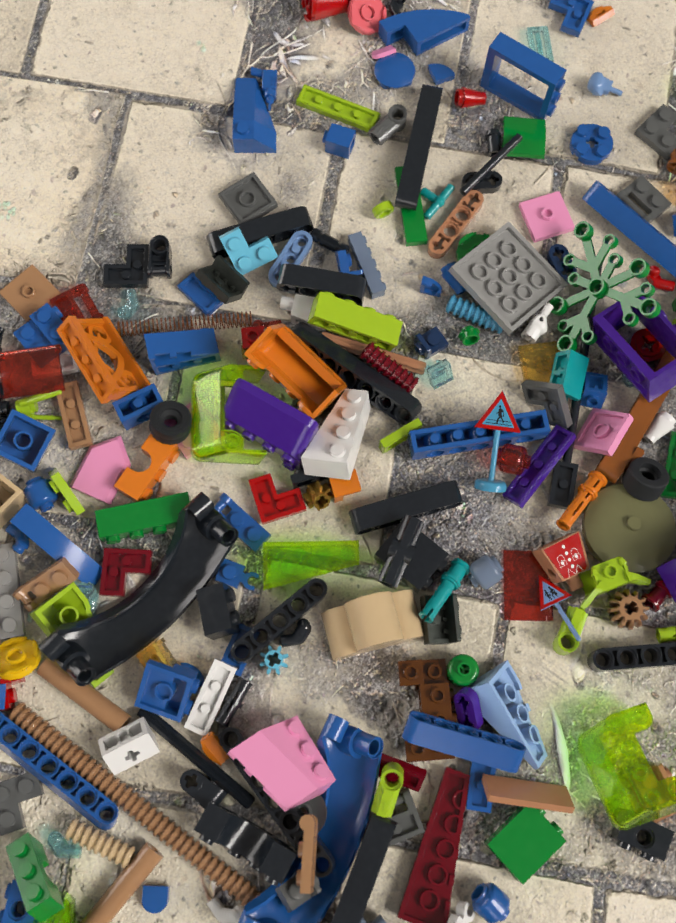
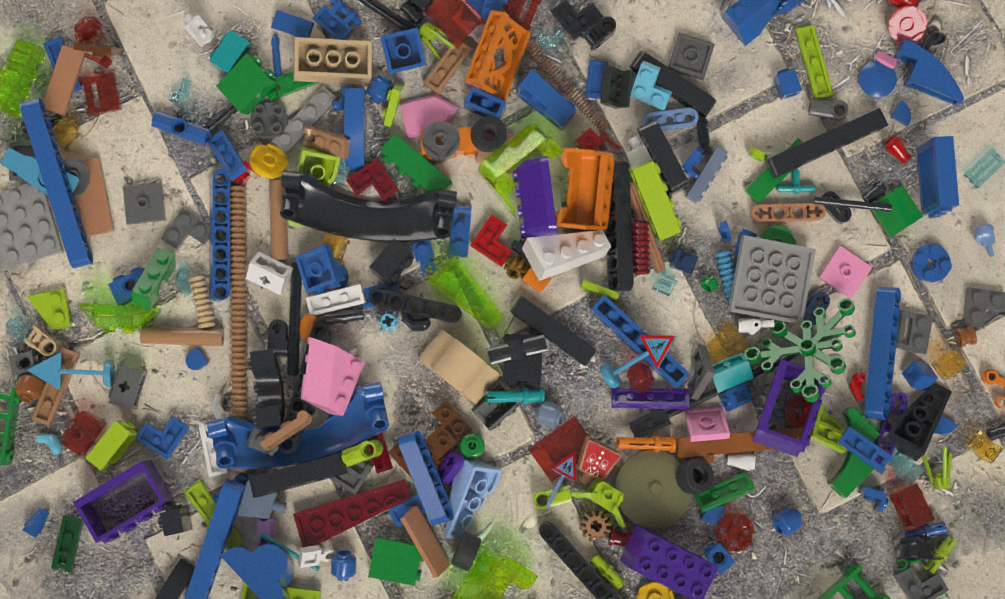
camera: 55 degrees right, 10 degrees up
none -> dark grey plate [422,121,460,161]
none -> black tyre [451,532,482,571]

